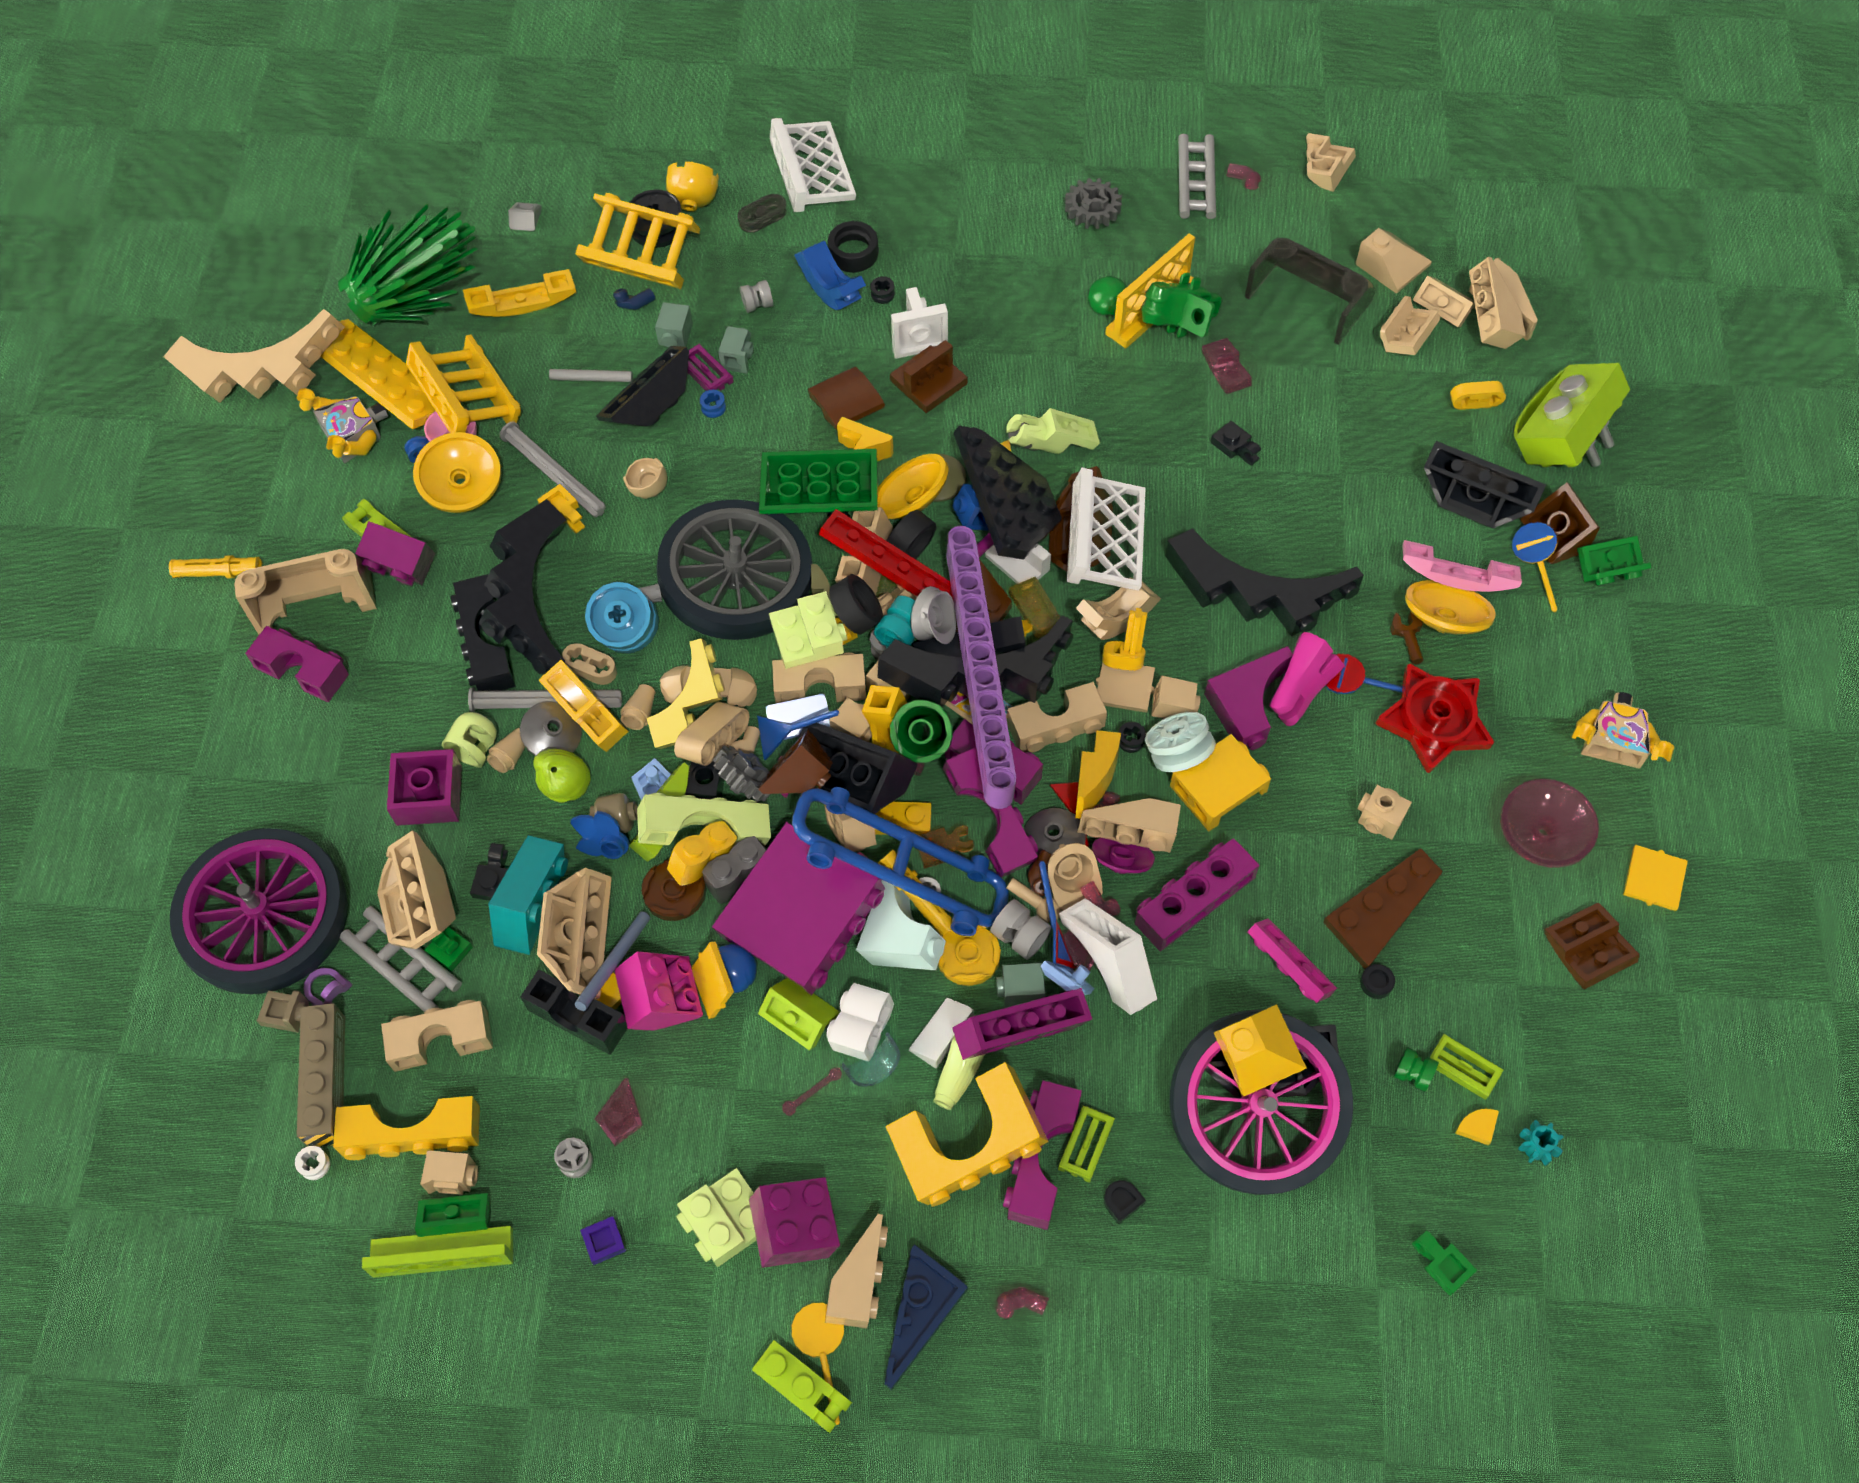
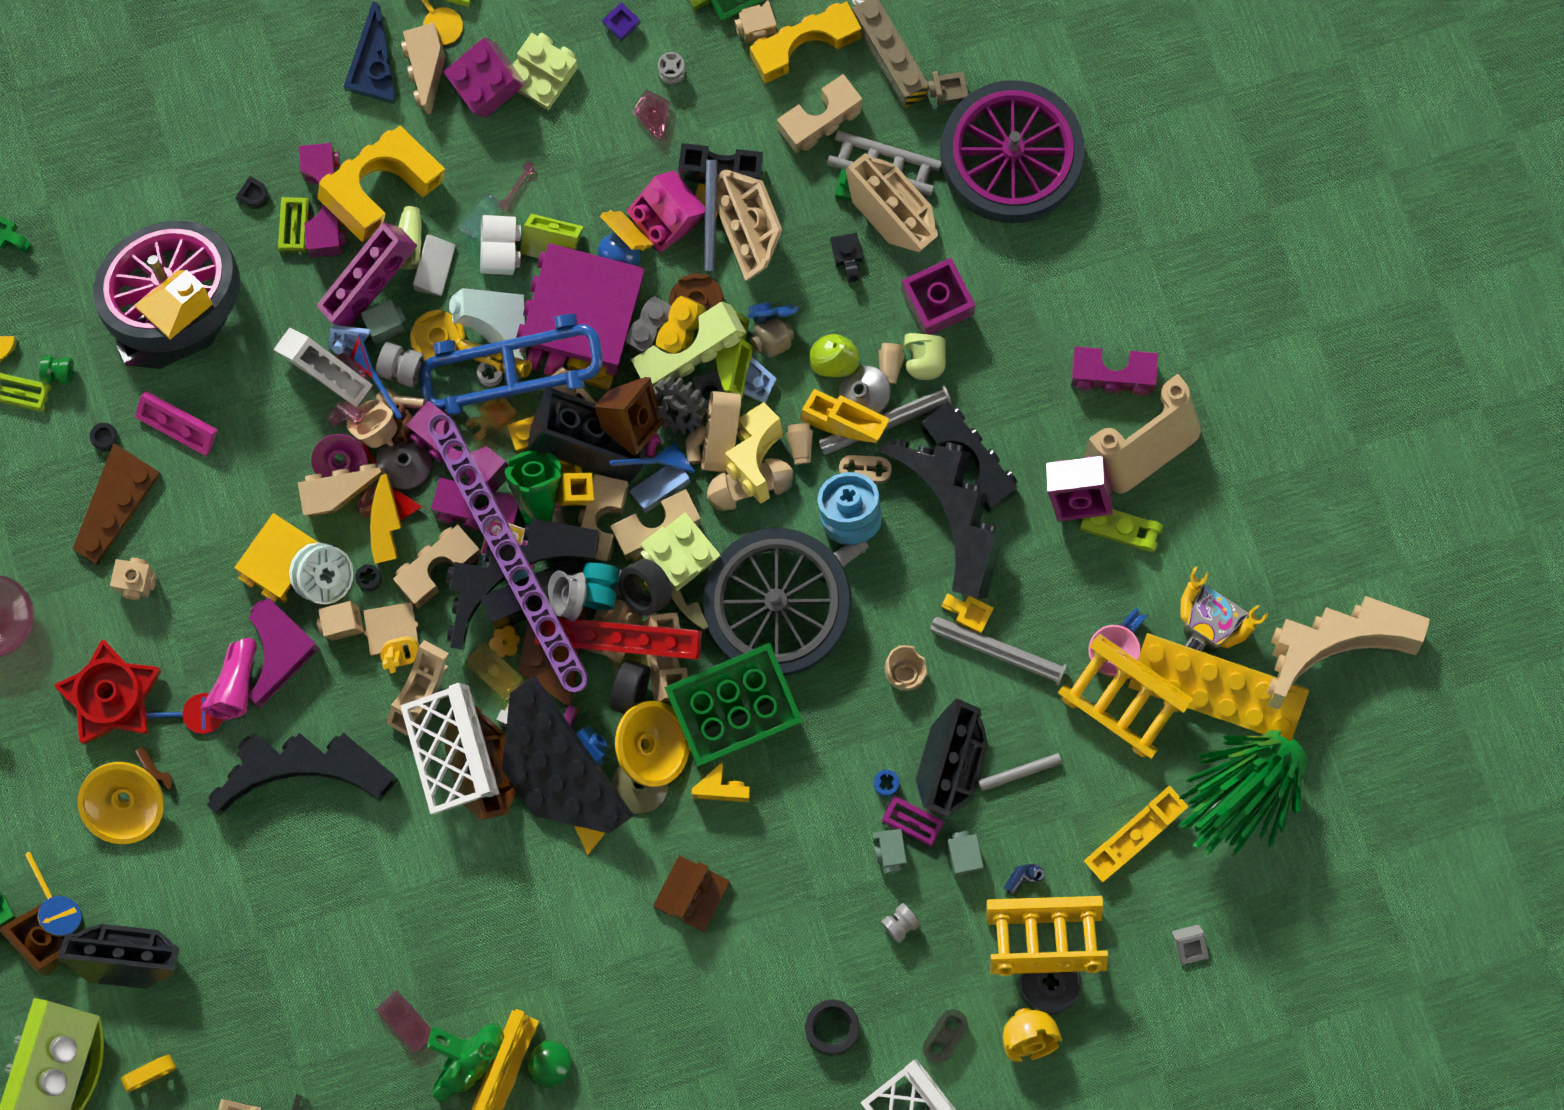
camera: 160 degrees right, 15 degrees up
yellow pin [169,555,262,579] -> none
medium lavender piece [303,968,352,1006] -> none
yellow dish [413,432,501,513] -> none
teal wedge [488,835,568,955] -> none
blue arch [794,240,866,310] -> none
reddish brown slope [808,366,885,430] -> none
black bush [870,276,895,304] -> none
white bracket [891,287,948,359] -> none
clear pink arm [995,1287,1049,1319] -> none
yellowish green plate [1006,408,1100,454] -> none
magenta brick [1135,838,1260,952] -> none
black plate [1211,421,1261,466] -> none
bright pink slope [1402,540,1522,592] -> none

